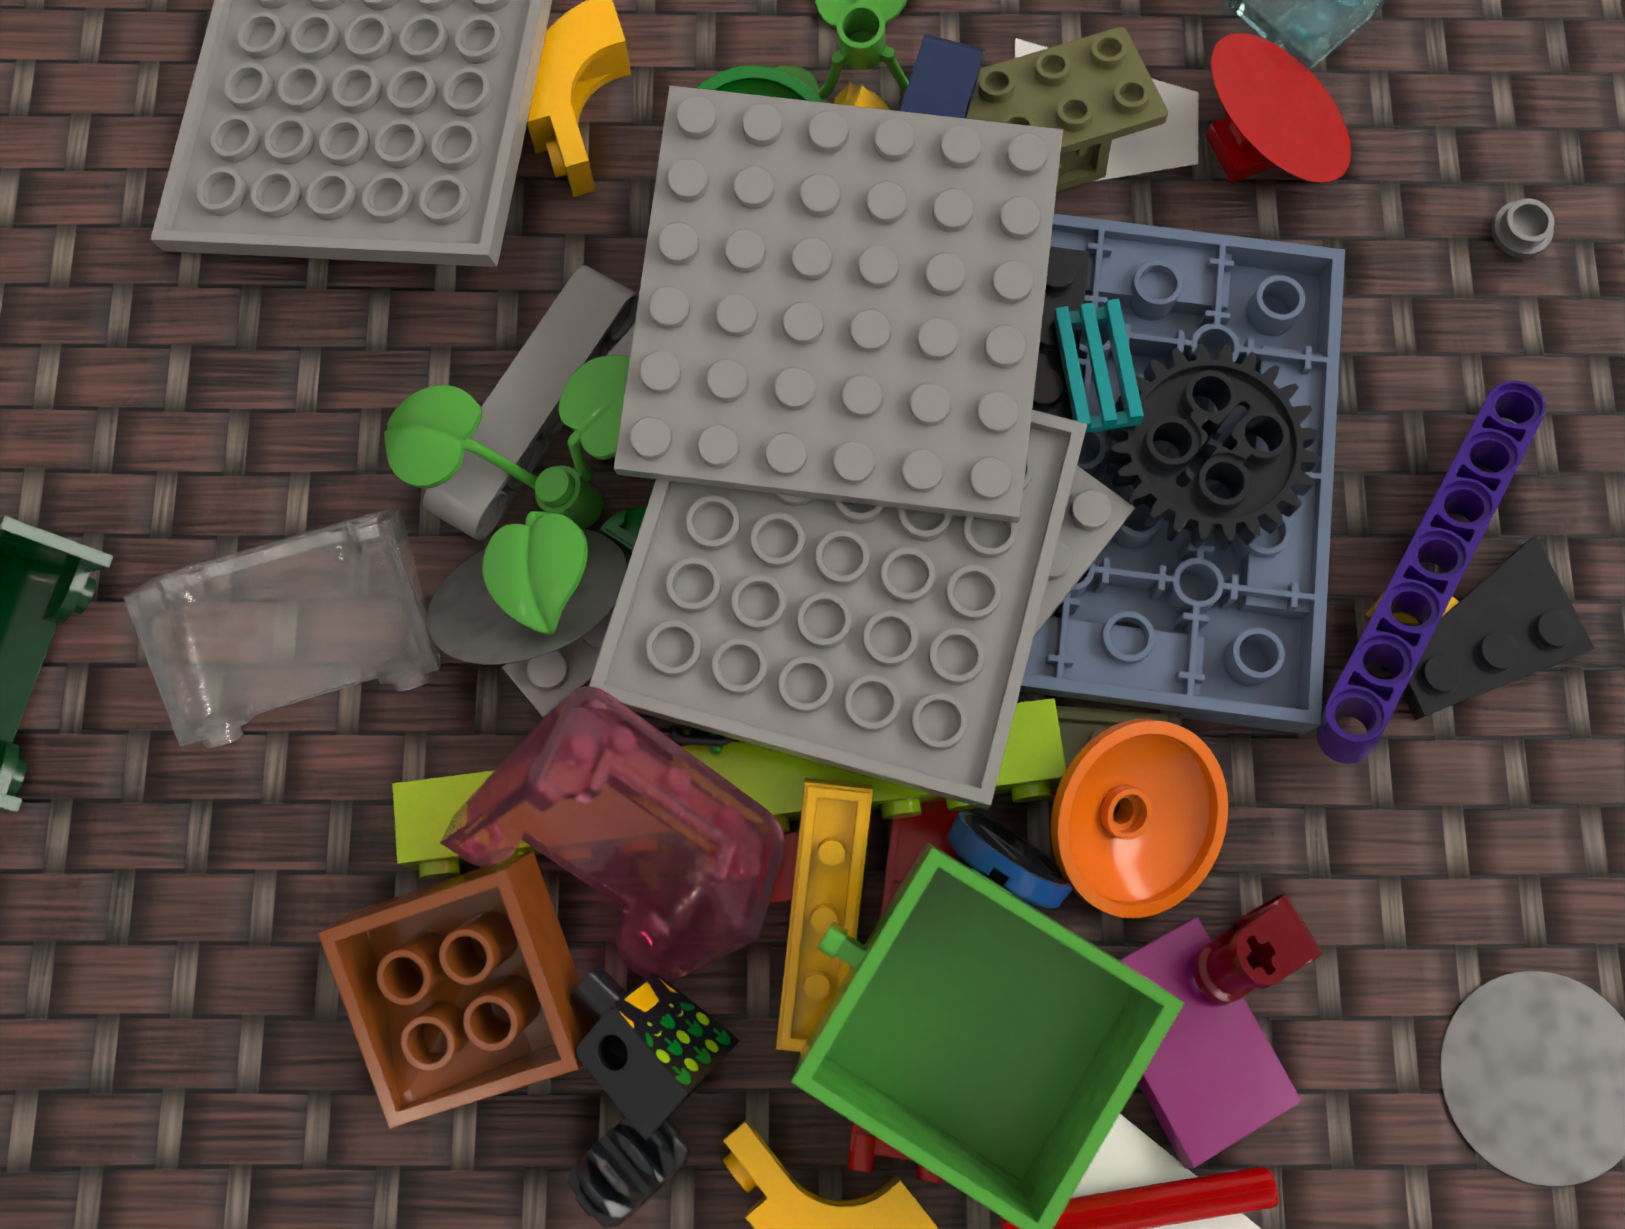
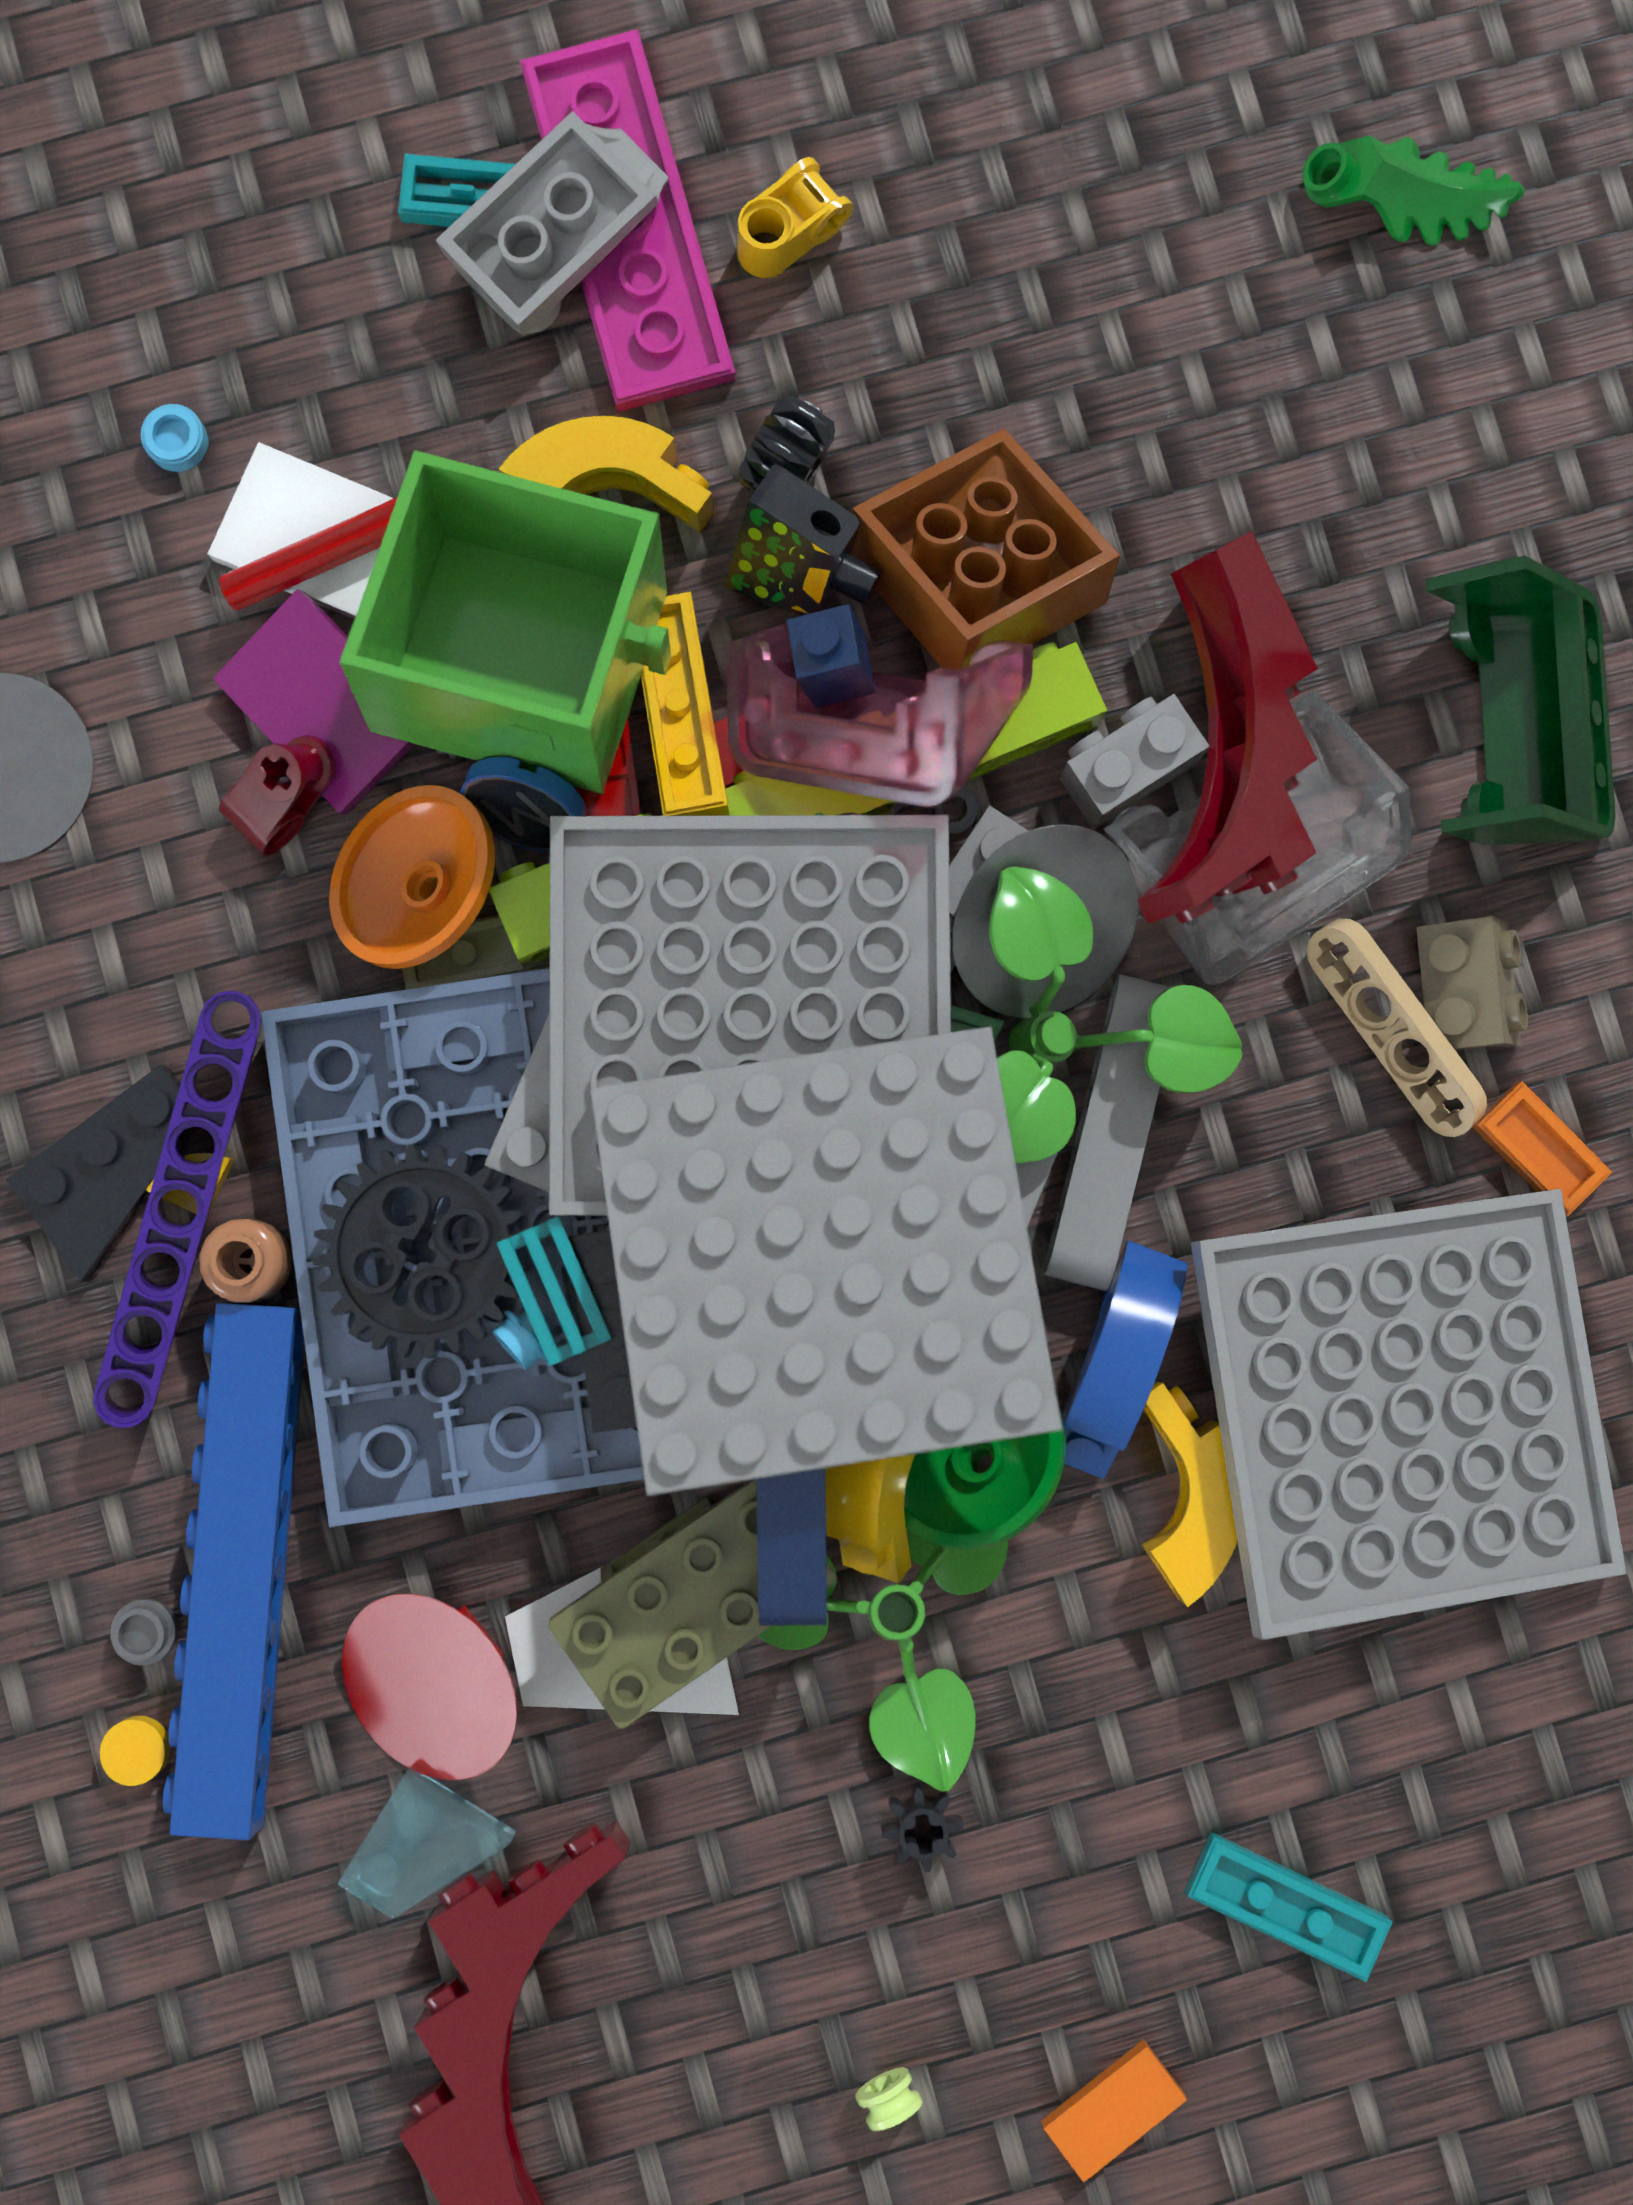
camera: 165 degrees right, 10 degrees up
none -> yellow tile [100,1716,171,1786]
none -> blue brick [163,1303,305,1840]
none -> nougat head [199,1219,292,1303]
none -> medium azure plate [492,1310,547,1370]
none -> dark blue brick [787,604,876,708]
none -> light grey brick [1060,694,1209,830]
none -> blue arch [1060,1240,1188,1479]
none -> dark red arch [1137,531,1318,924]
none -> tan beam [1307,919,1487,1137]
none -> dark tan bracket [1416,916,1528,1051]
none -> orange tile [1472,1081,1612,1217]

